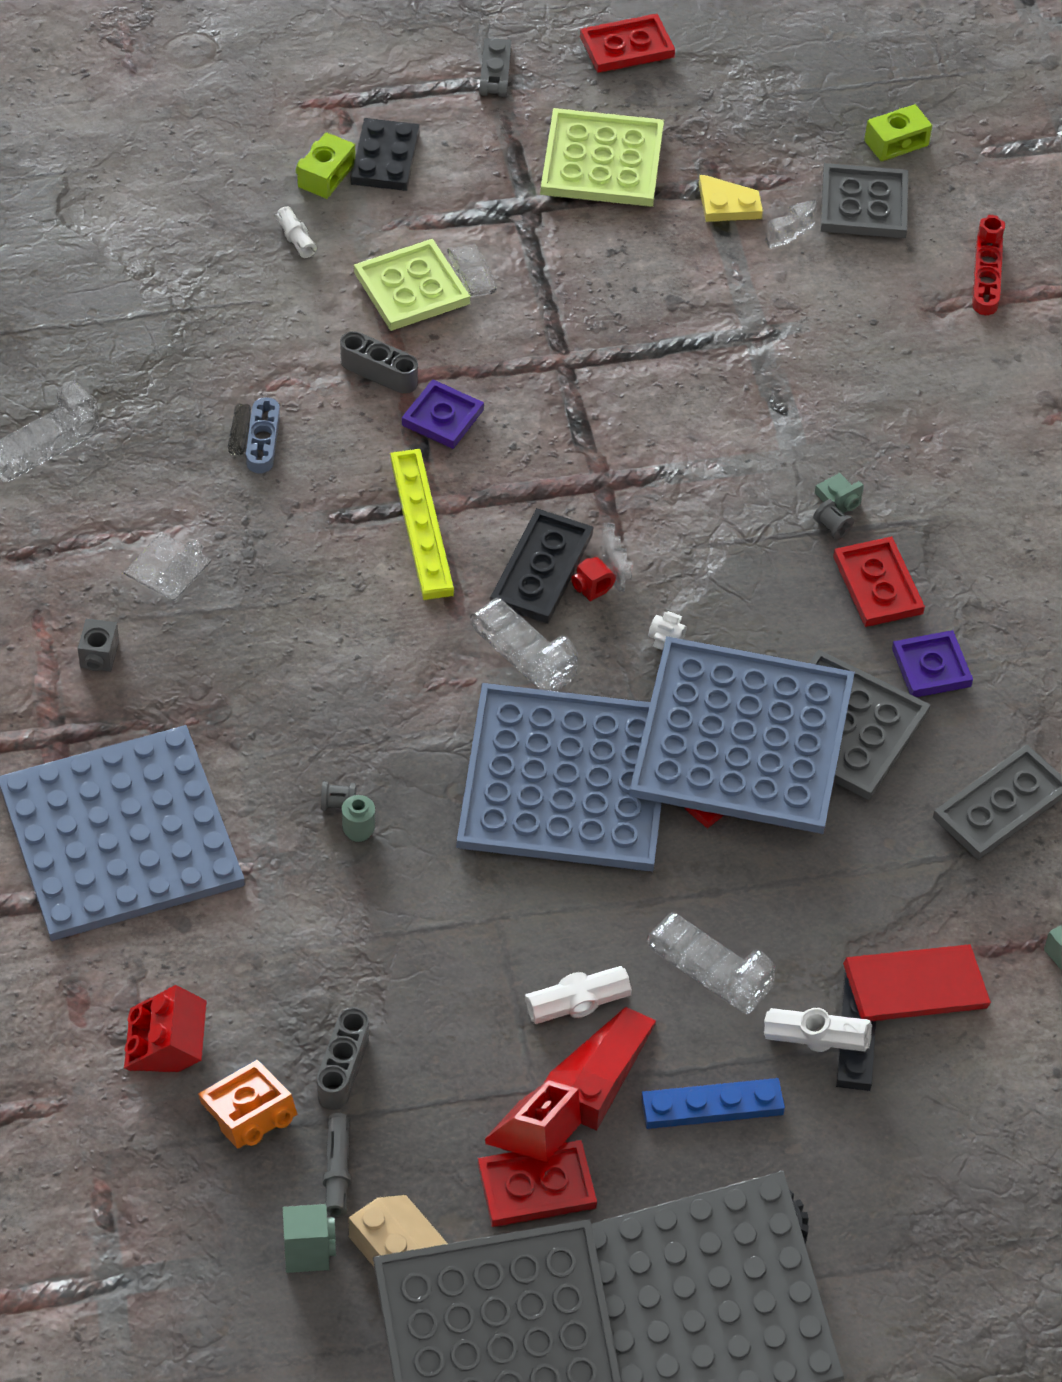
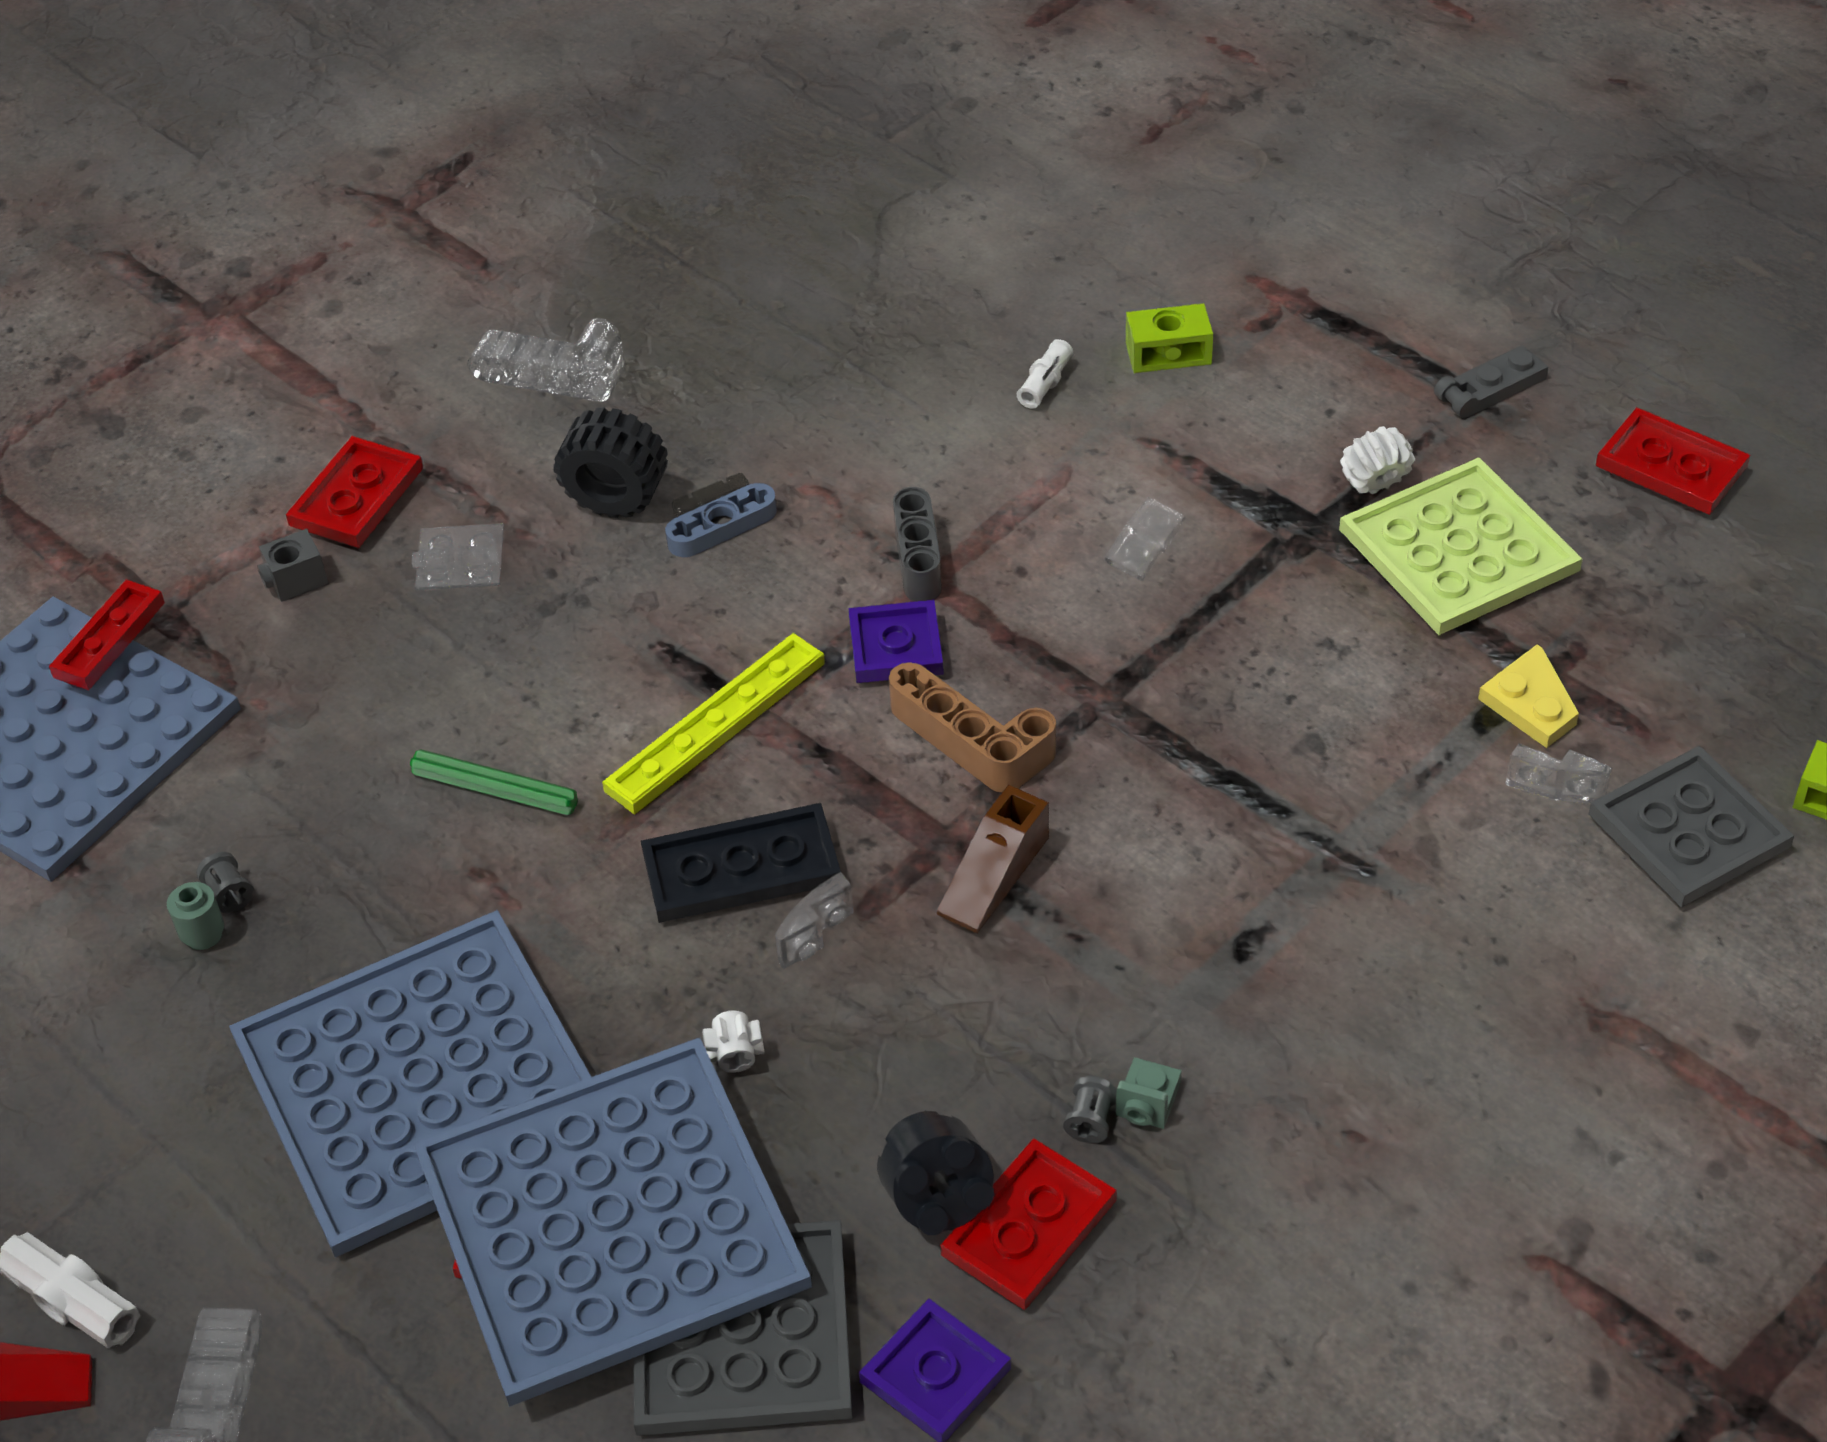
camera: 60 degrees right, 5 degrees down
black plate [351,118,420,191] -> none
yellowish green plate [354,239,470,331] -> none
clear beam [470,598,578,692] -> none
red plate [571,557,616,602] -> none
red beam [972,215,1006,315] -> none
none -> red plate [49,579,165,691]
none -> red plate [286,436,423,548]
none -> green axle [410,749,578,815]
none -> black tyre [553,407,668,518]
none -> black brick [877,1111,995,1235]
none -> medium nougat beam [889,662,1056,792]
none -> reddish brown slope [937,784,1049,934]
none -> white gear [1340,426,1415,494]

